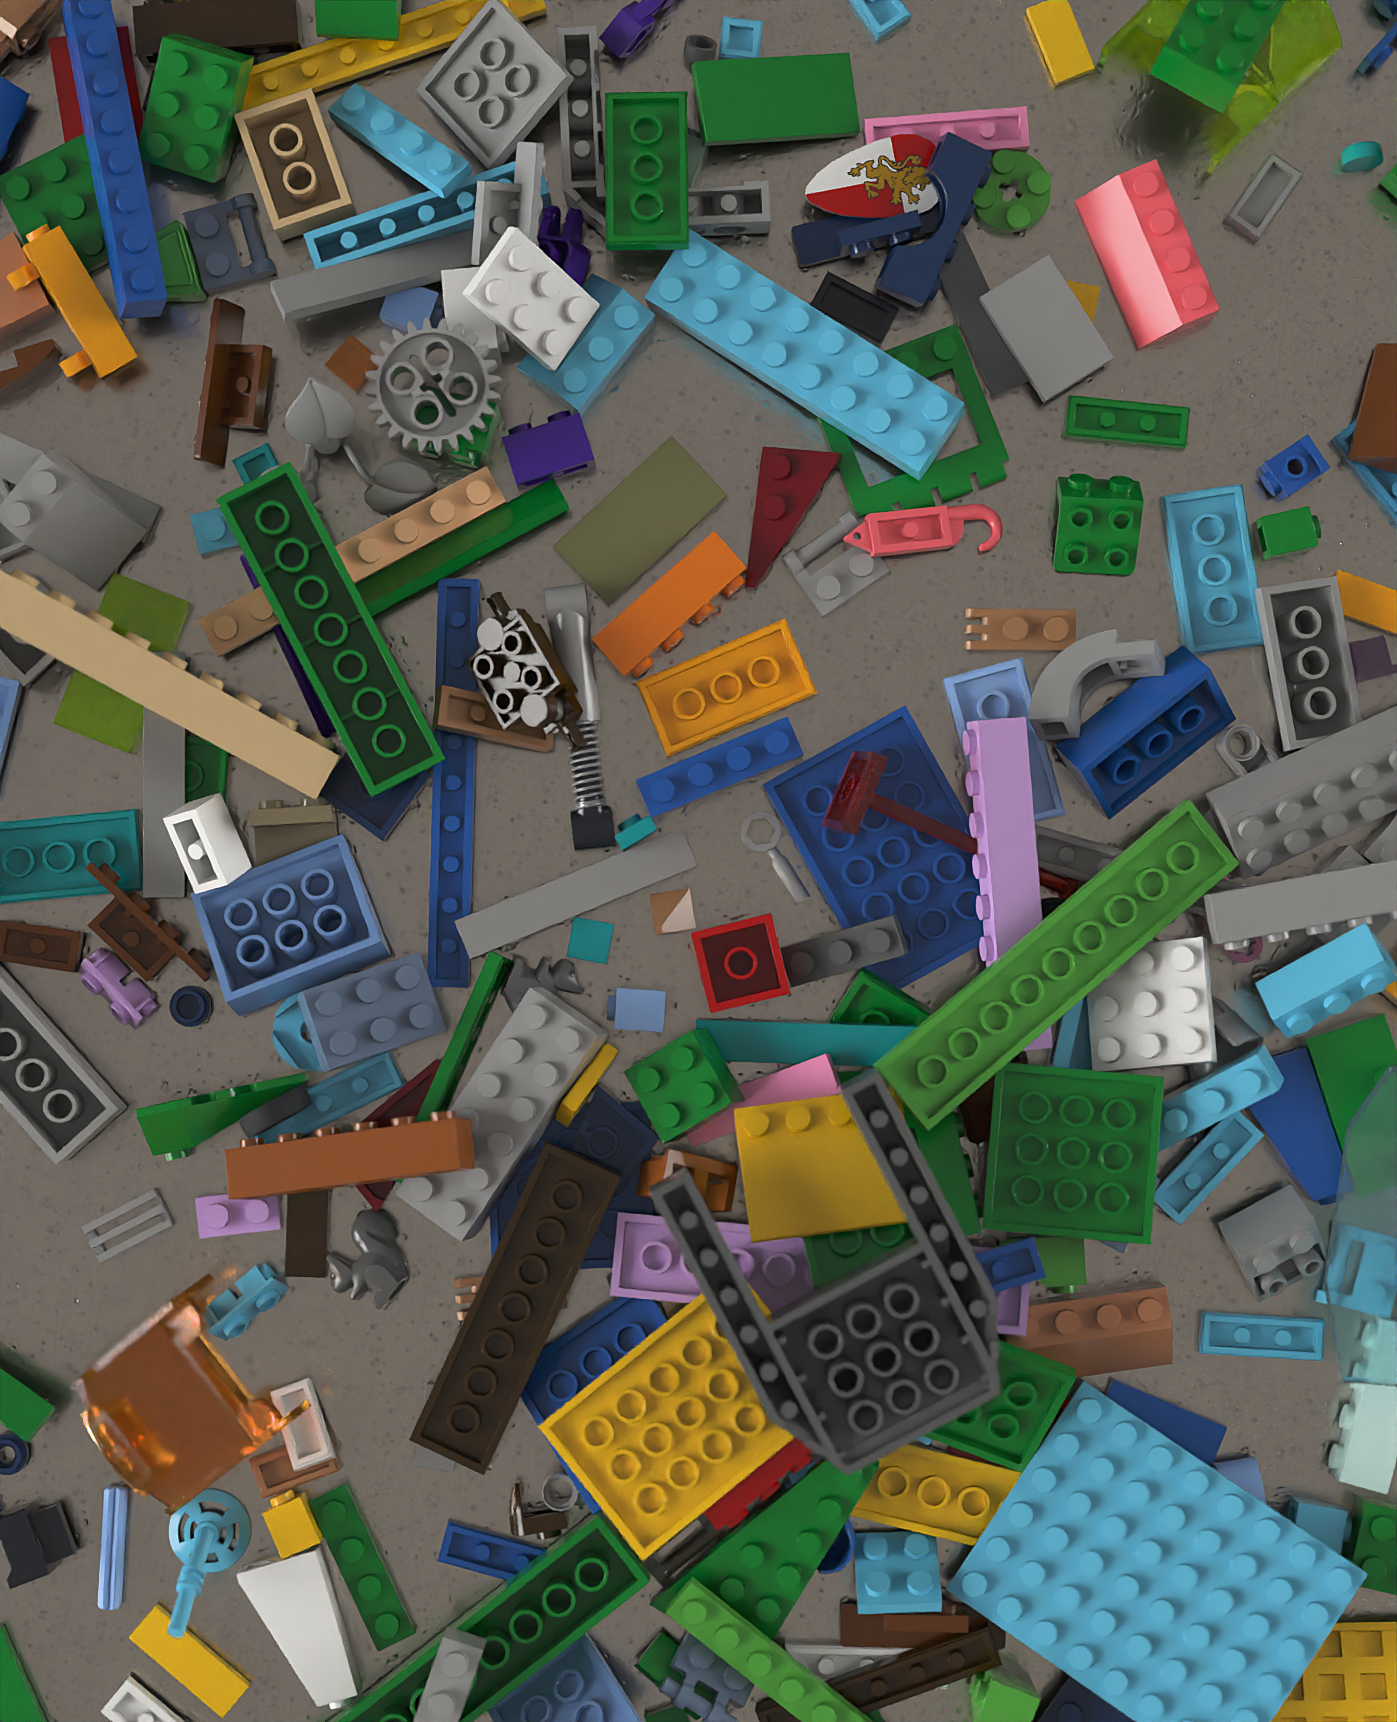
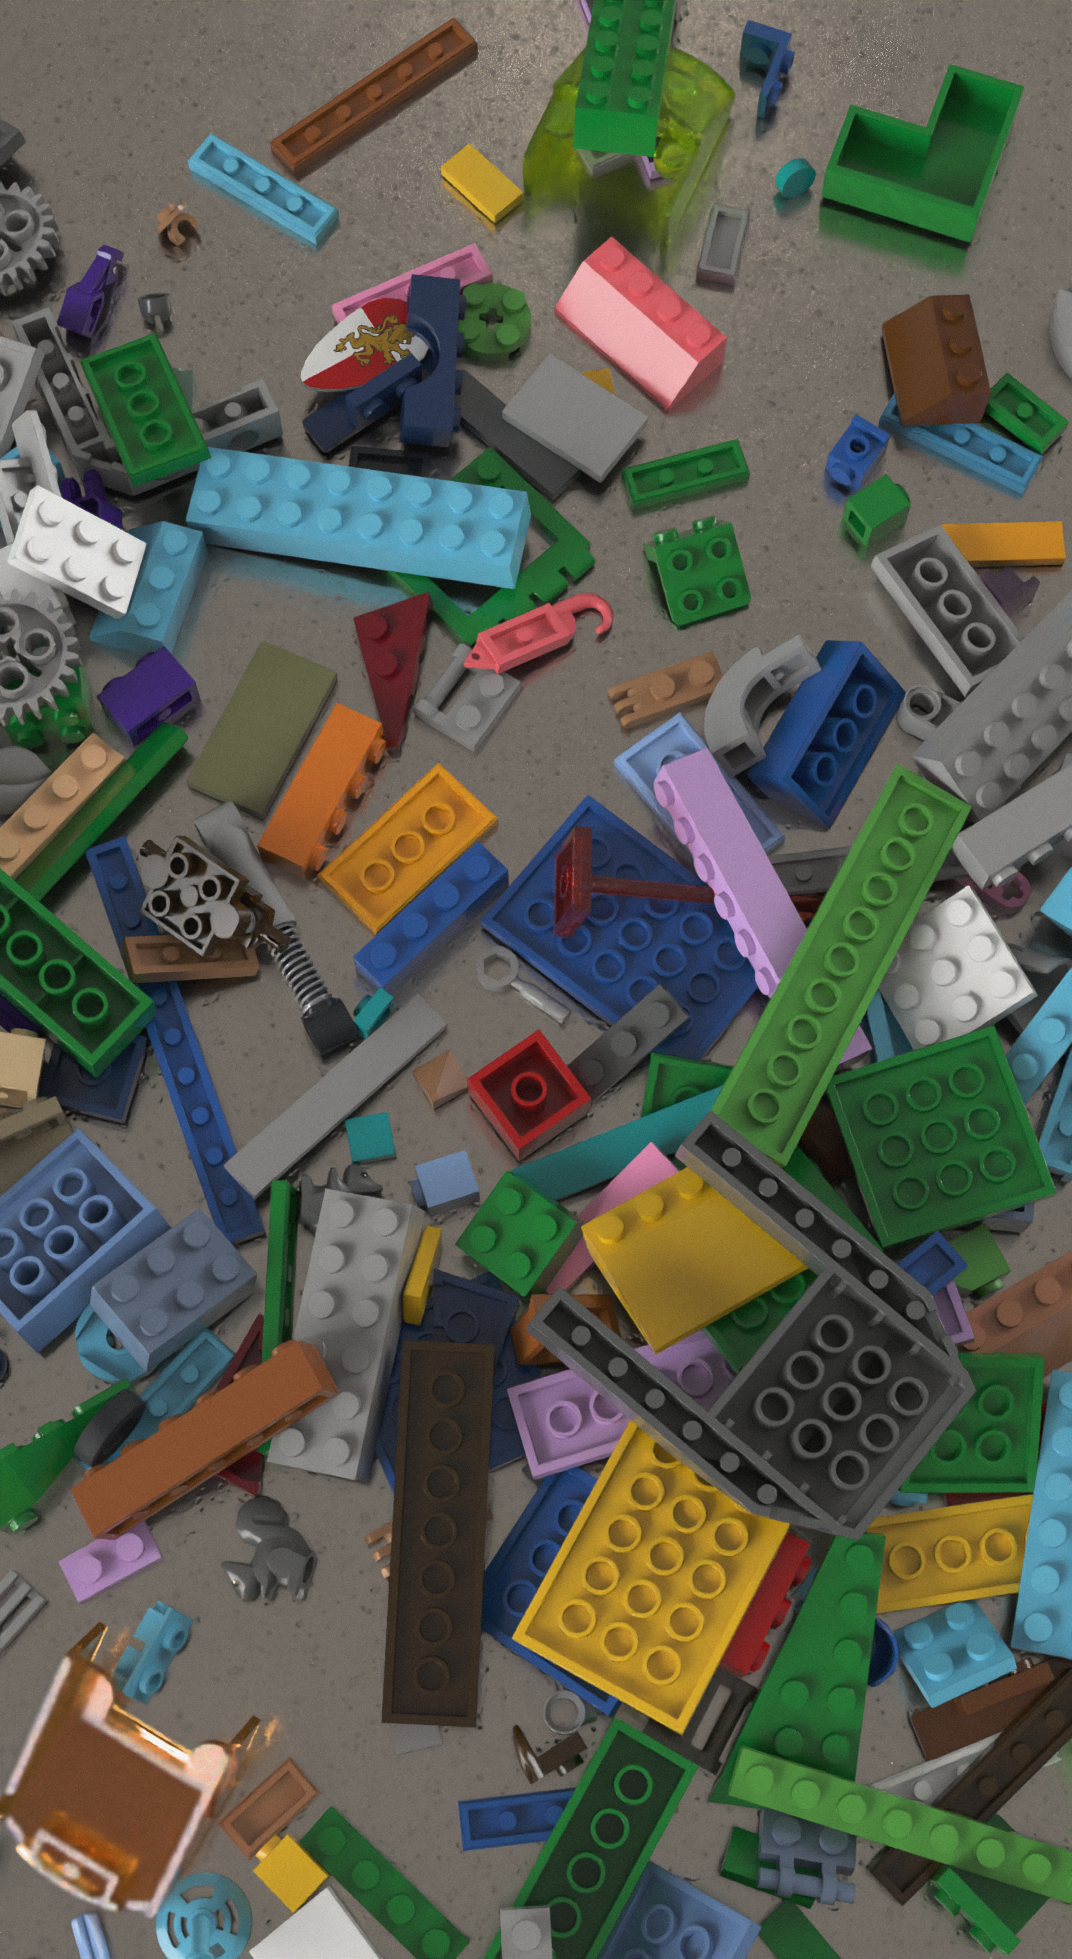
camera: 20 degrees left, 15 degrees down
white tile [270,1378,335,1472] -> none
dark brown tile [284,1189,330,1278] -> none
green tile [691,53,861,146] -> none
medium azure tile [718,17,763,60] -> none
medium azure tile [1160,484,1264,656] -> none

